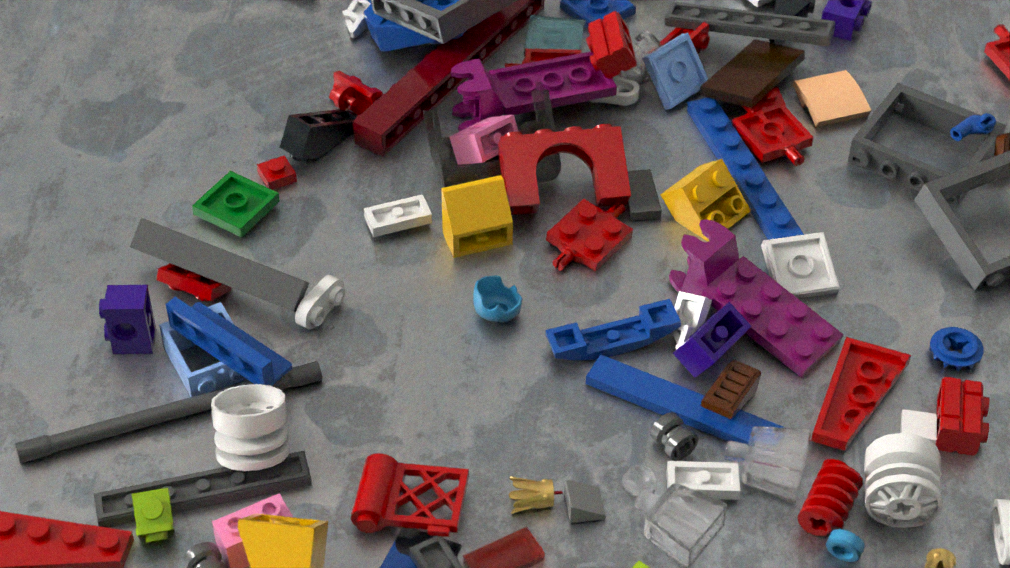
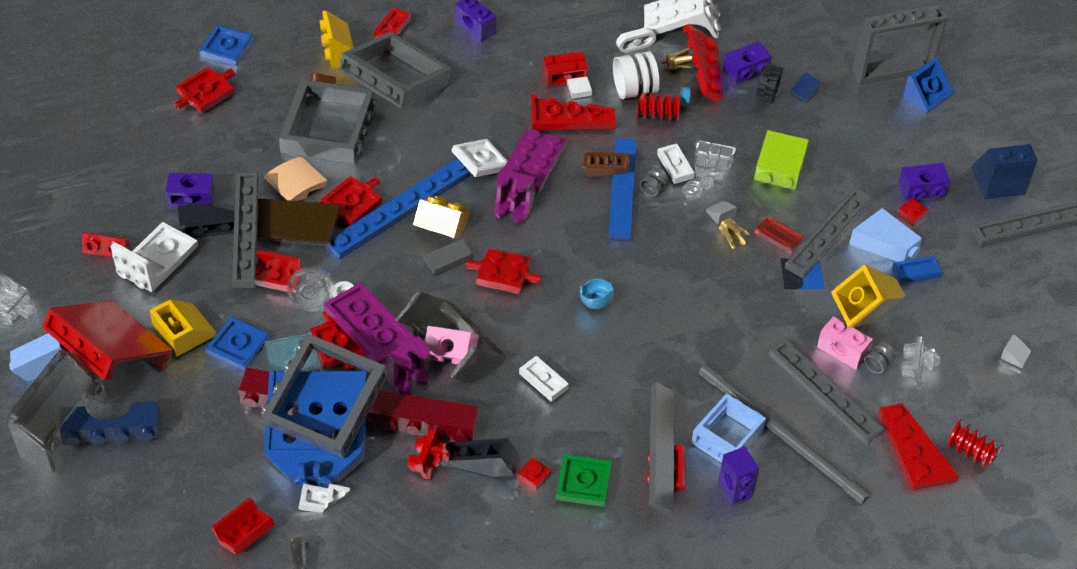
camera: 115 degrees left, 5 degrees up
lime bracket [132,488,175,543] -> none
blue panel [166,297,292,386] -> none
white wheel [211,384,289,471] -> none
white plate [295,275,345,330] -> none
red piece [351,453,469,537] -> none
yellow slope [441,175,513,258] -> none
red arch [498,124,631,215] -> none
blue slope [545,299,681,360] -> none
red brick [586,11,637,79] -> none
light blue tile [642,33,708,110] -> none
white slope [672,291,712,349] -> none
dark purple brick [673,302,751,378] -> none
clear torso [724,426,811,504] -> none
blue gear [929,327,984,371] -> none
blue arm [950,113,996,141] -> none

